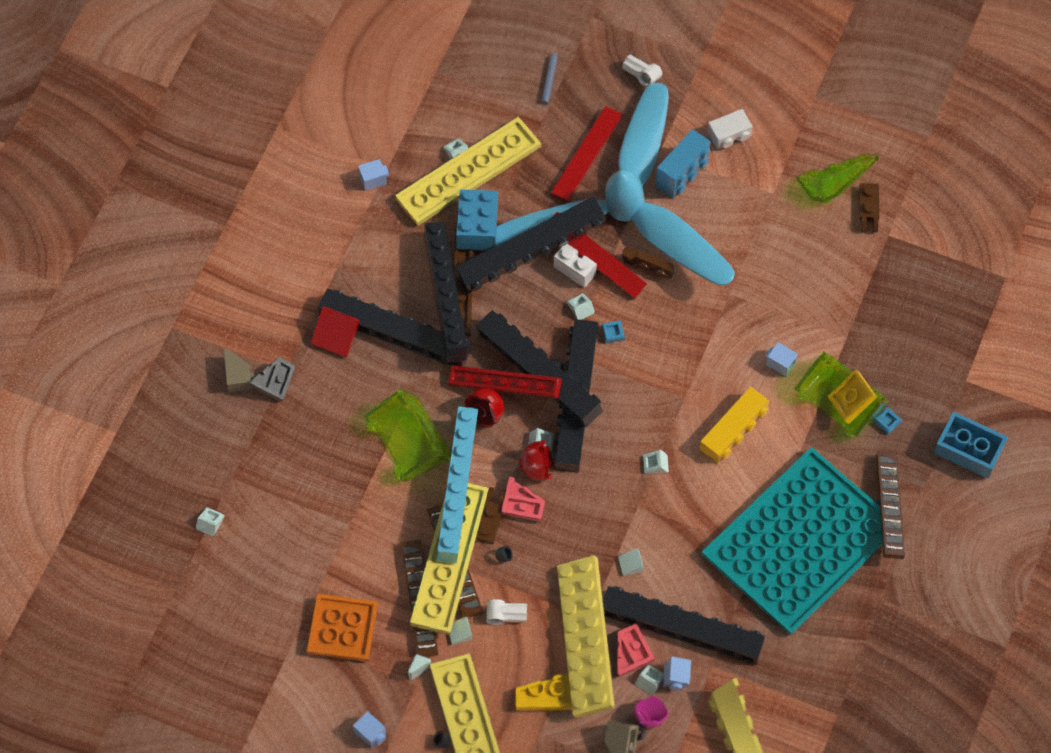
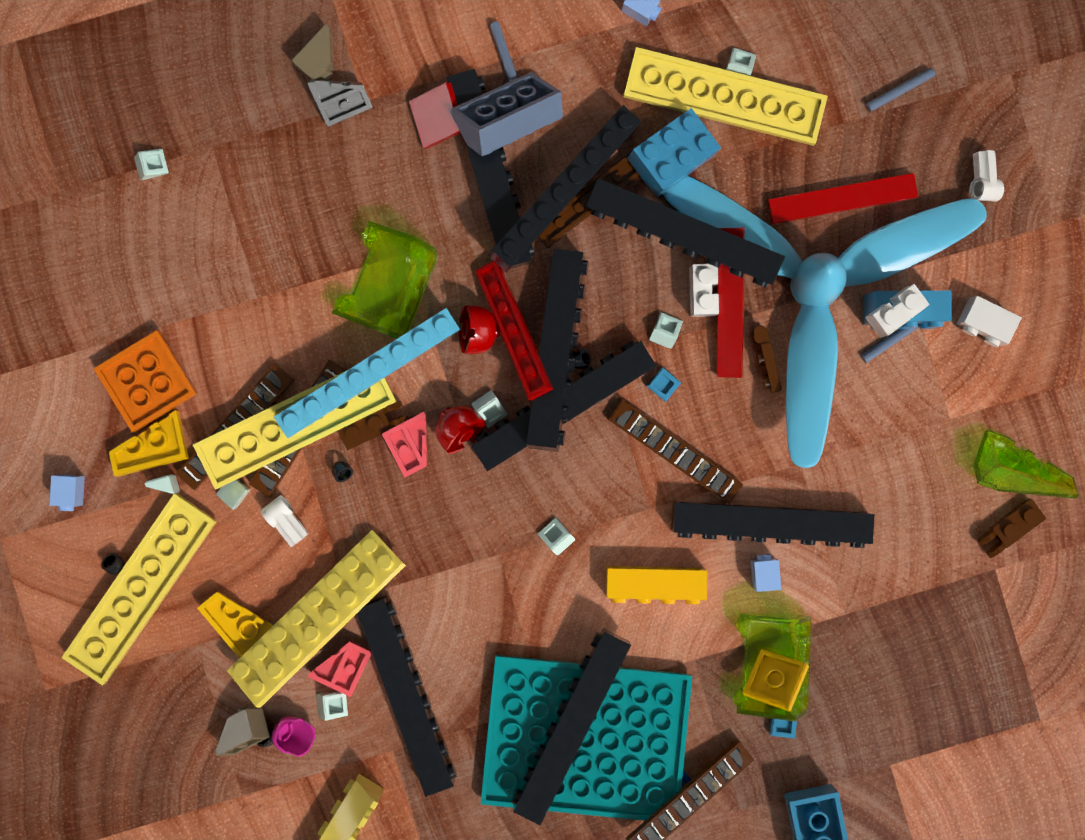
camera: 50 degrees right, 25 degrees up
light aqua slope [618,549,643,576] -> none
light blue brick [663,657,691,691] -> none
none -> yellow wing [109,410,189,477]
none -> sand blue slope [450,72,563,156]
none -> sand blue bar [490,22,518,82]
none -> black brick [511,628,631,825]
none -> tile [608,400,743,505]
none -> black brick [671,501,875,548]
none -> sand blue bar [861,324,920,363]
none -> white brick [865,284,930,338]

